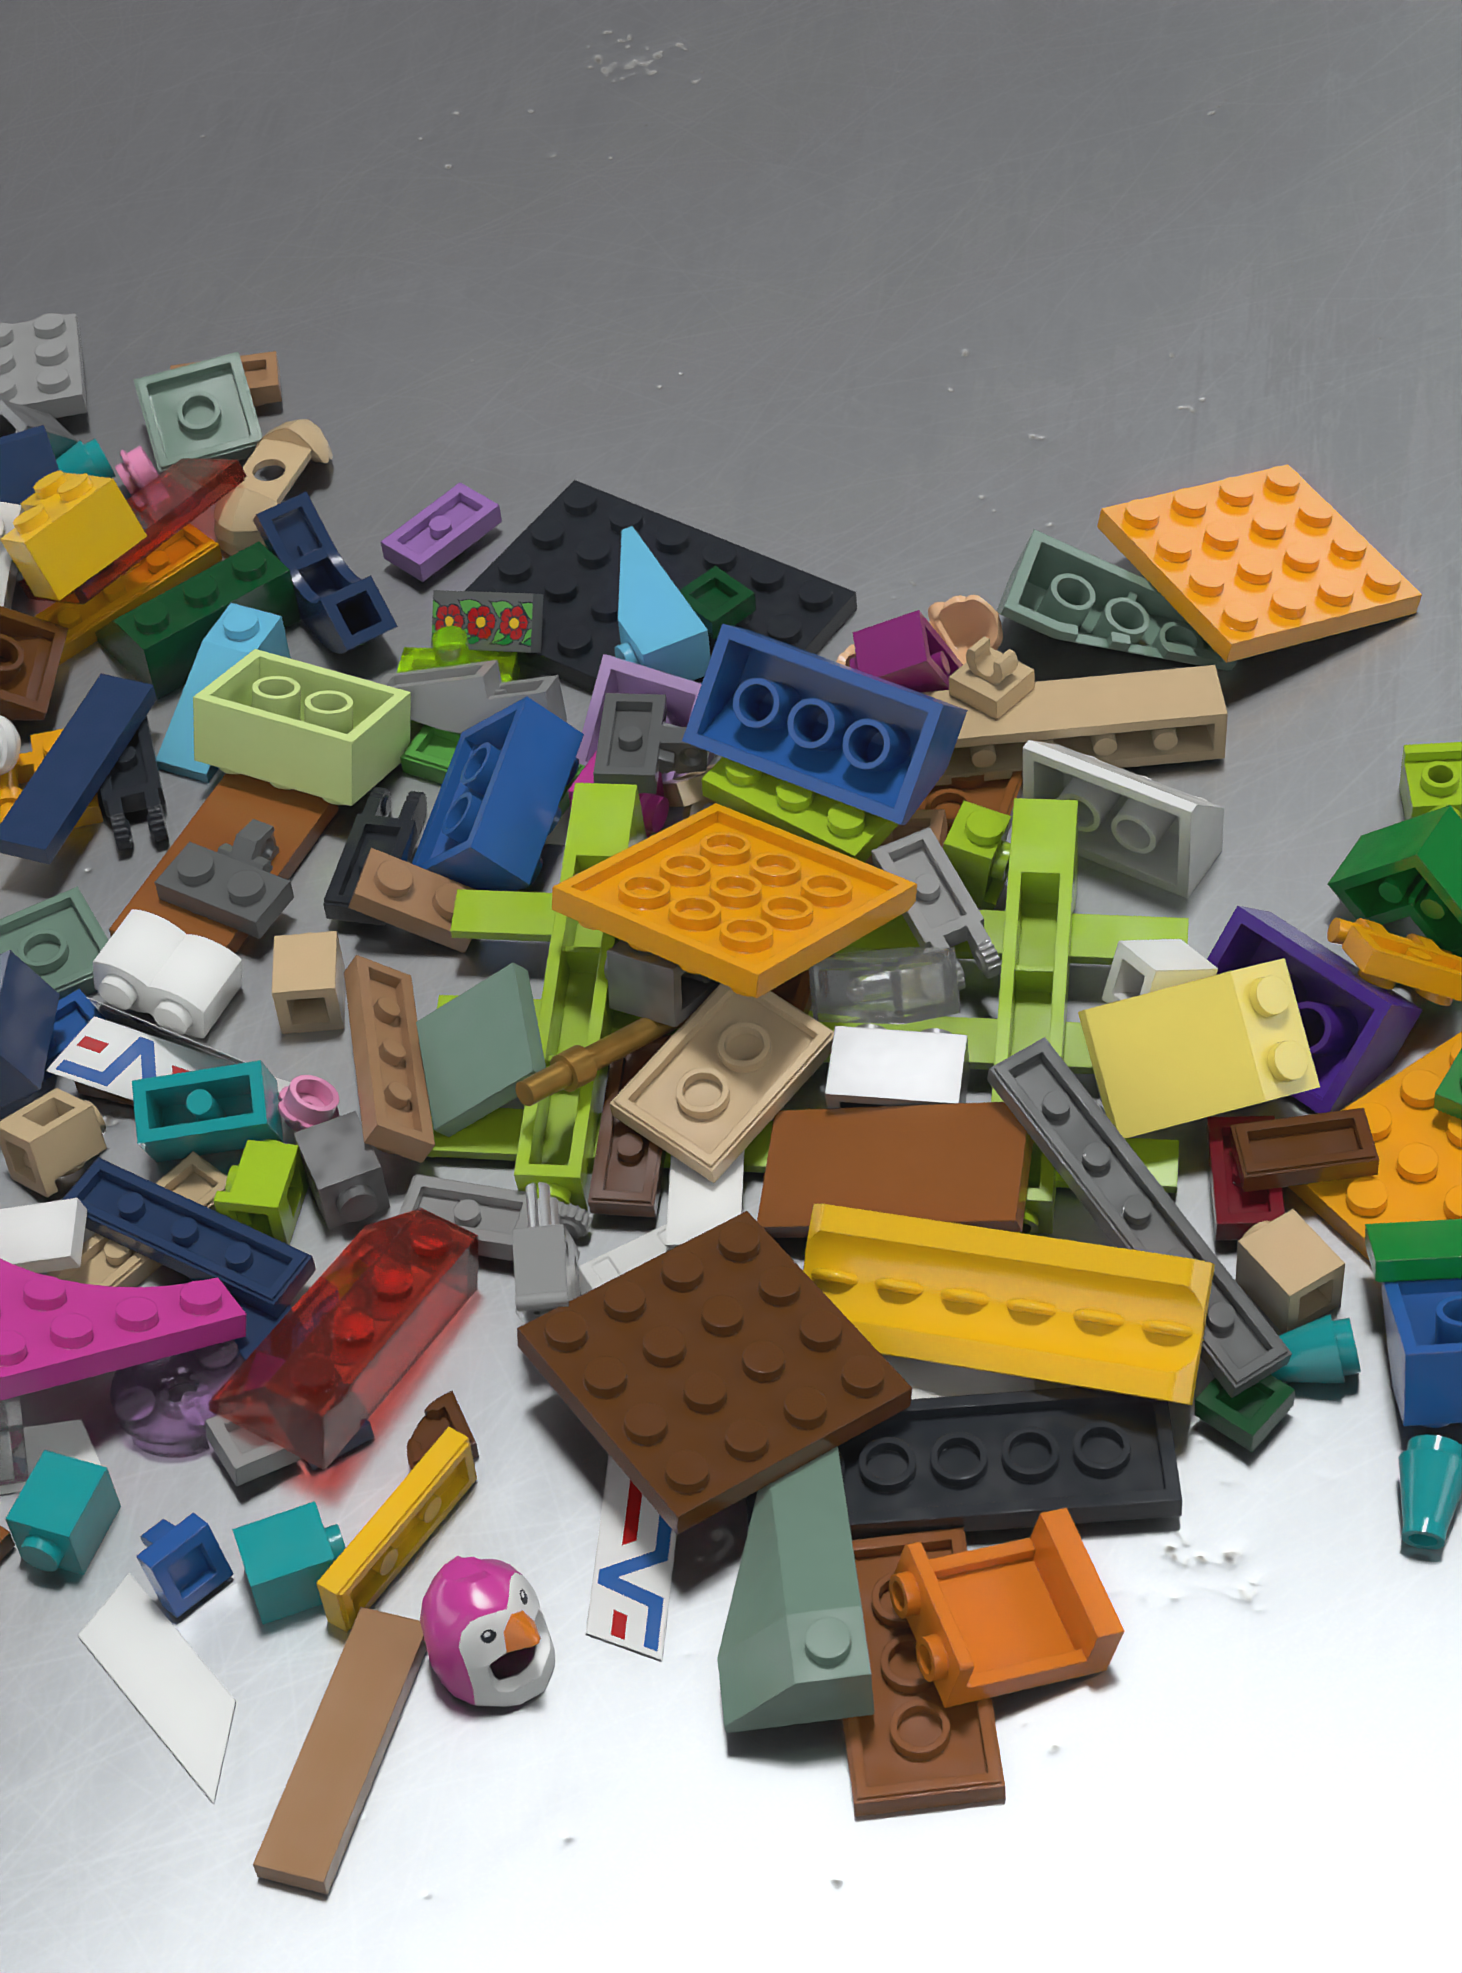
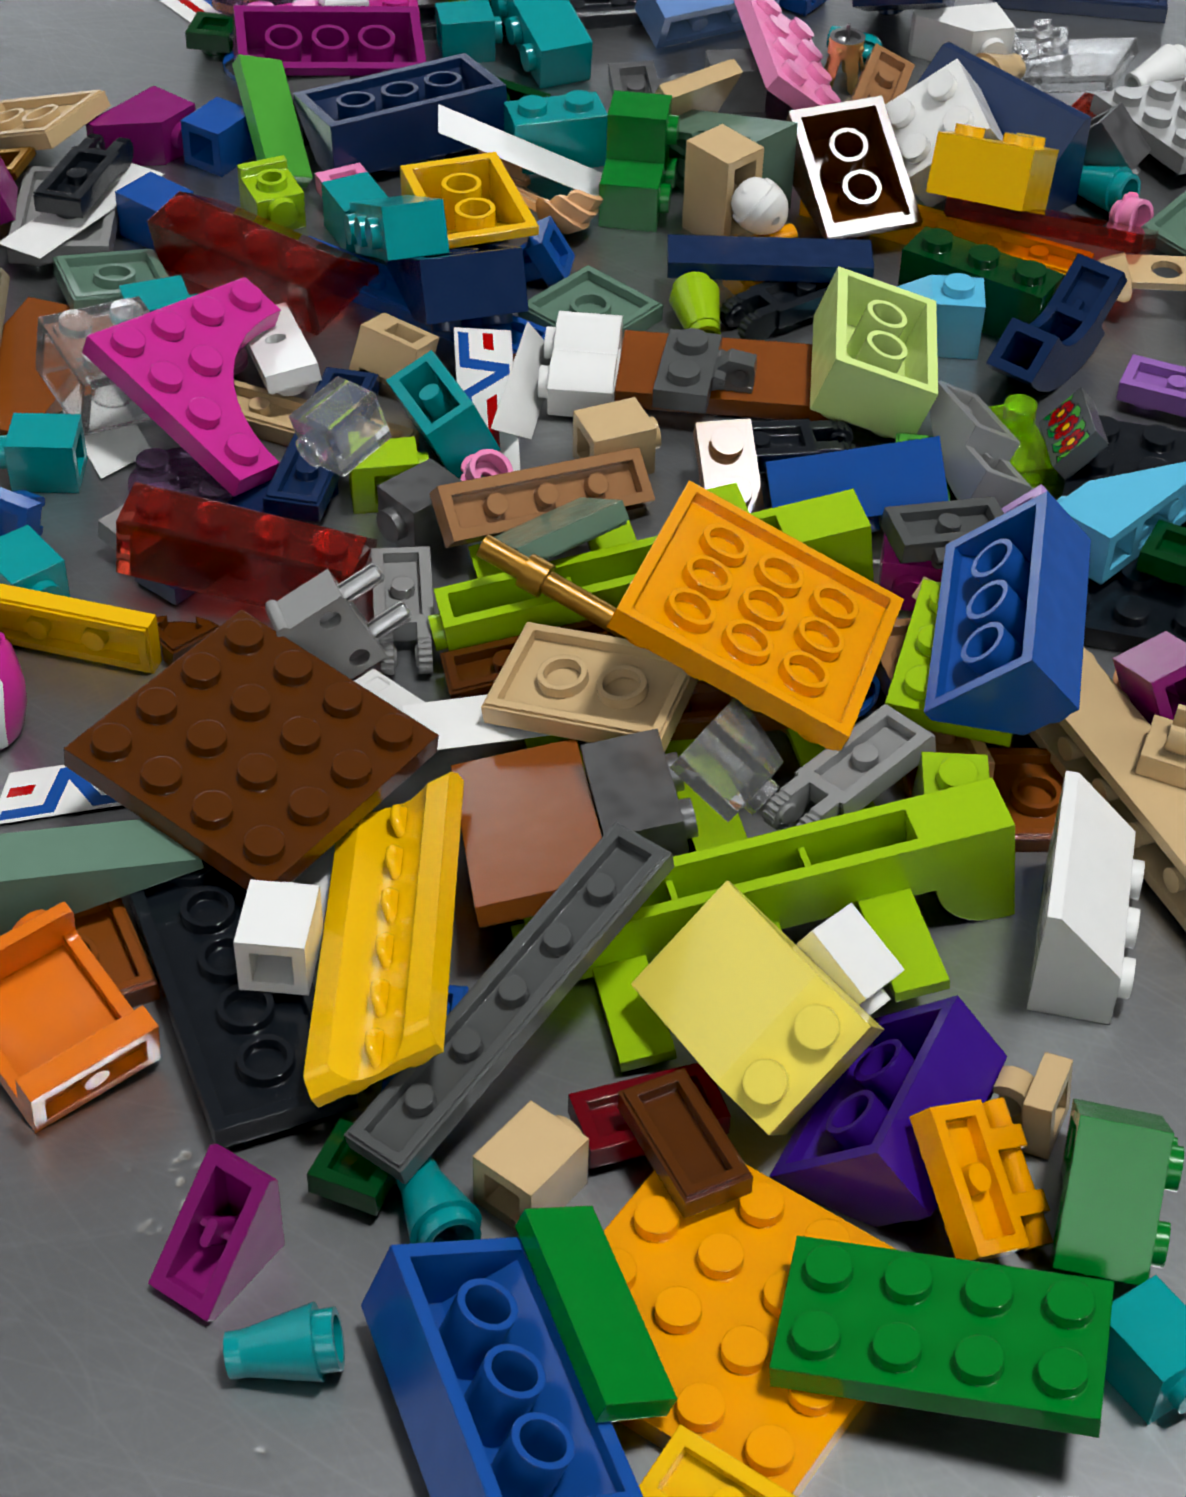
camera: 65 degrees right, 5 degrees down
none -> magenta slope [148,1144,285,1322]
none -> white brick [233,879,324,996]
none -> clear brick [289,376,392,477]
none -> lime cone [669,272,721,334]
none -> tan tile [993,1052,1073,1160]

